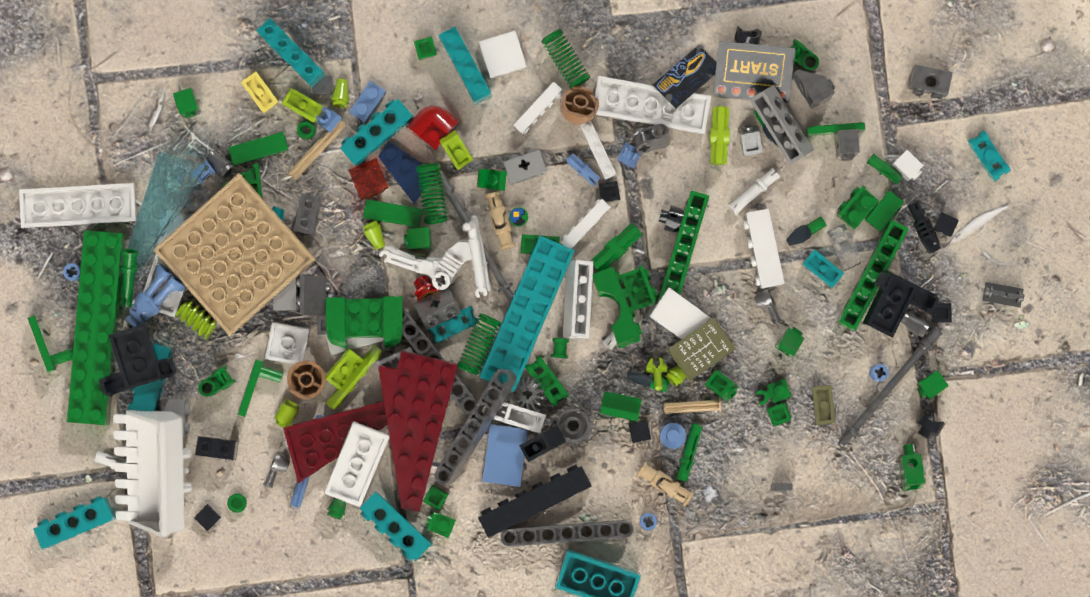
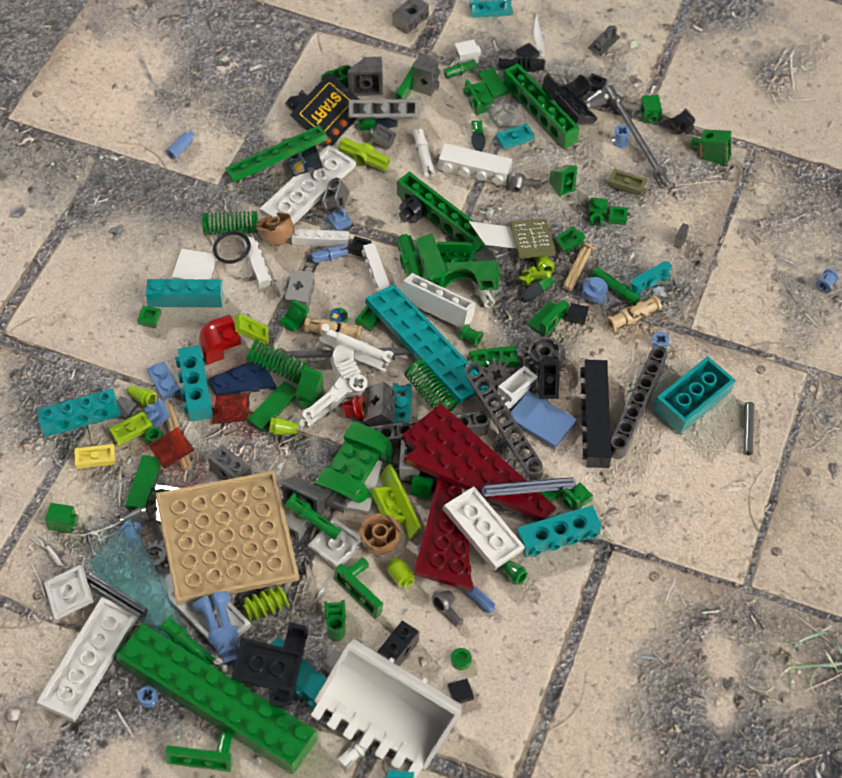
camera: 70 degrees left, 30 degrees down
none -> white tile [44,565,94,620]
none -> black axle [86,574,148,618]
none -> clear red piece [148,427,194,469]
none -> black tyre [213,231,251,264]
none -> green plate [225,125,328,183]
none -> green pin [284,493,342,540]
none -> green plate [410,475,434,500]
none -> green tile [415,233,448,281]
none -> axle [481,477,575,497]
none -> teal plate [630,261,672,296]

